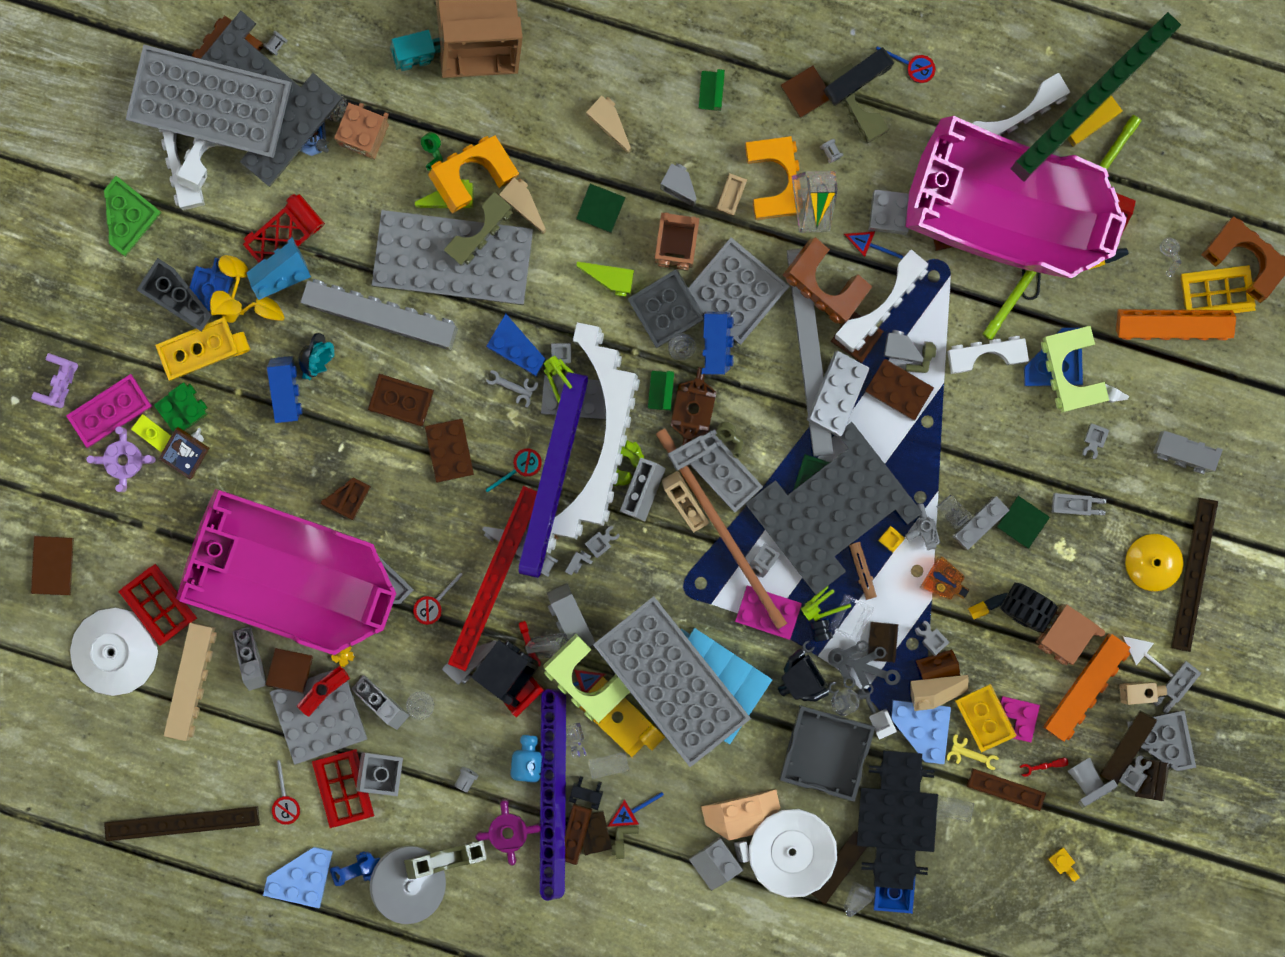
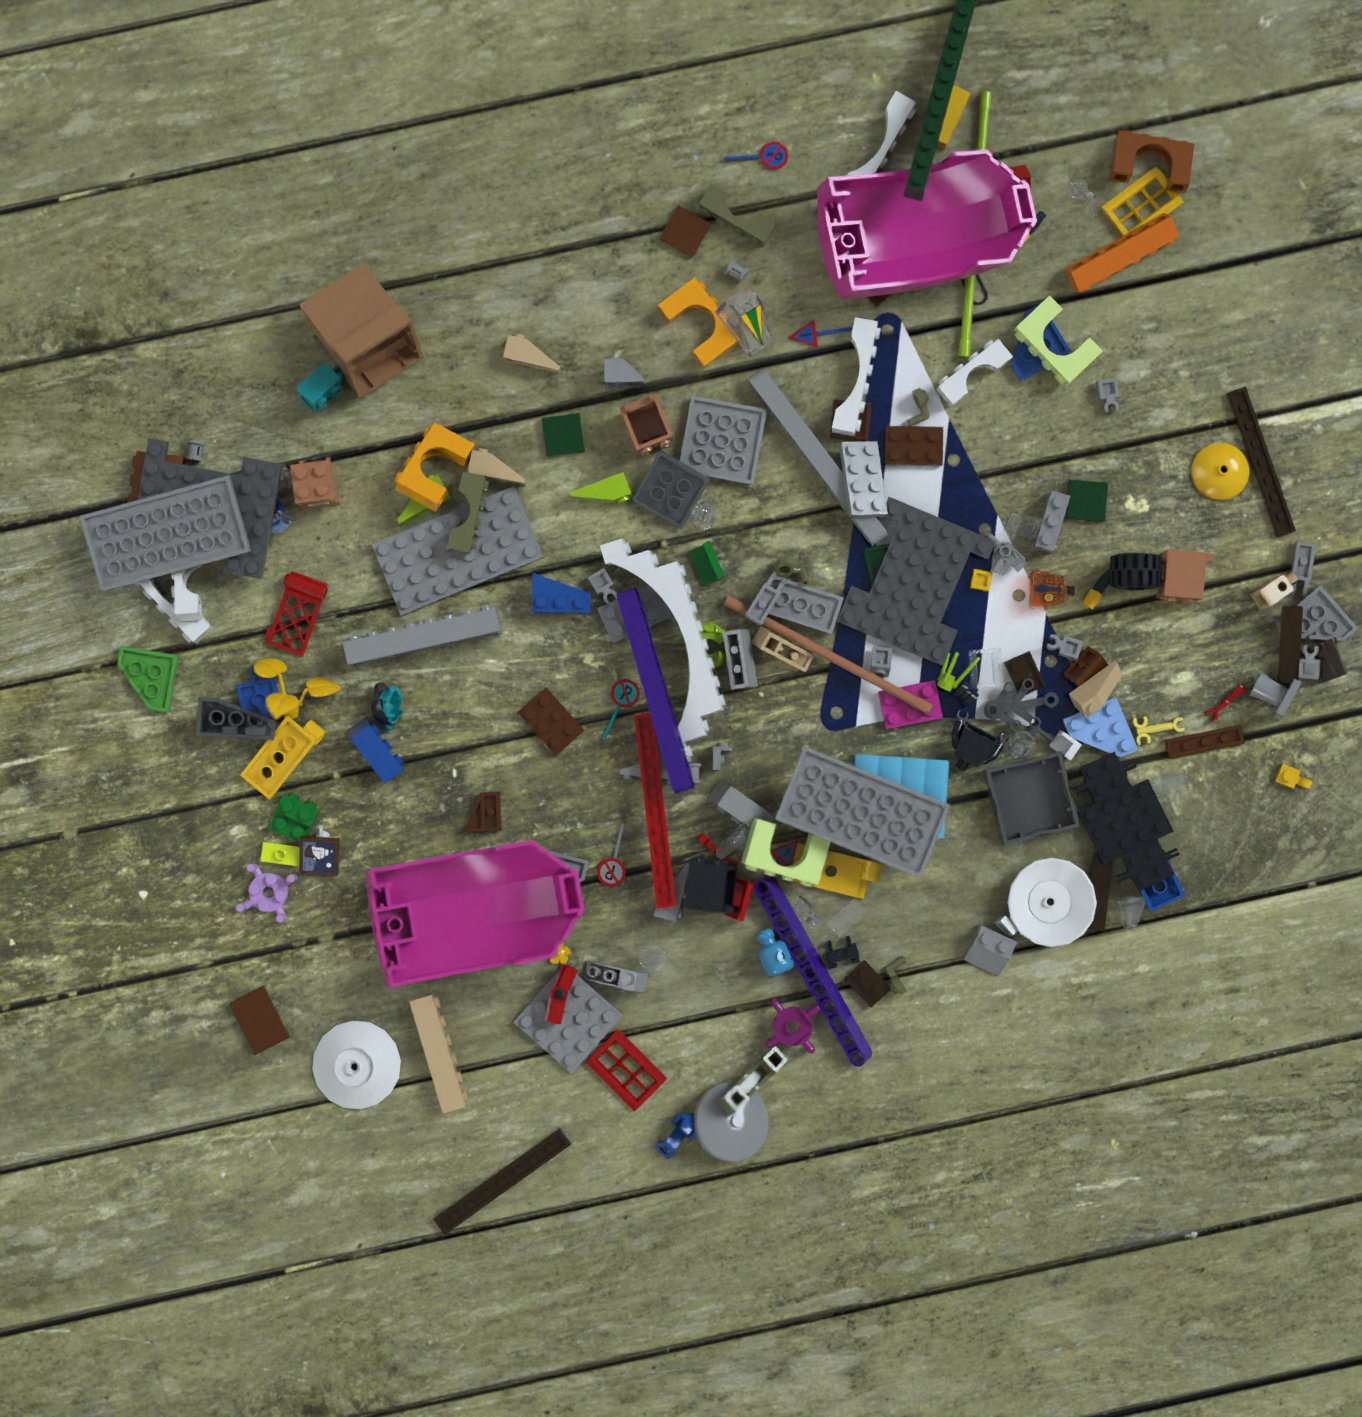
camera: 35 degrees left, 0 degrees up
lavender plate [32,353,78,408] -> none
dark pink plate [66,374,153,448] -> none
red piece [118,563,197,646] -> none
light grey slope [232,626,266,691] -> none
dark azure wedge [247,237,311,300] -> none
light blue plate [263,847,333,908] -> none
reddish brown tile [266,648,313,694] -> none
piece [272,760,300,825] -> none
light grey brick [356,752,403,796] -> none
reddish brown tile [368,374,434,427] -> none
green plate [421,132,443,171] -> none
light grey bush [455,767,479,792] -> none
light grey bar [486,370,538,408] -> none
lime plant [543,356,574,404] -> none
reddish brown tile [565,803,592,865] -> none
light grey plate [585,526,620,558] -> none
piece [607,792,664,827] -> none
reddish brown plate [670,367,717,446] -> none
green panel [698,69,725,111] -> none
light nougat wedge [701,789,780,840] -> none
blue wedge [702,311,734,374] -> none
tan tile [716,173,747,216] -> none
dark orange arch [783,237,873,324] -> none
black beam [823,47,895,106] -> none
medium nougat pin [849,542,877,600] -> none
light grey brick [868,190,909,235] -> none
light grey slope [883,330,924,363] -> none
yellow plate [955,684,1017,753] -> none
dark pink plate [1000,696,1040,742] -> none
orange brick [1043,634,1131,742] -> none
light grey hinge [1051,493,1106,516] -> none
white piece [1105,384,1129,403] -> none
white piece [1123,636,1174,678] -> none
light grey wedge [1153,431,1223,475] -> none

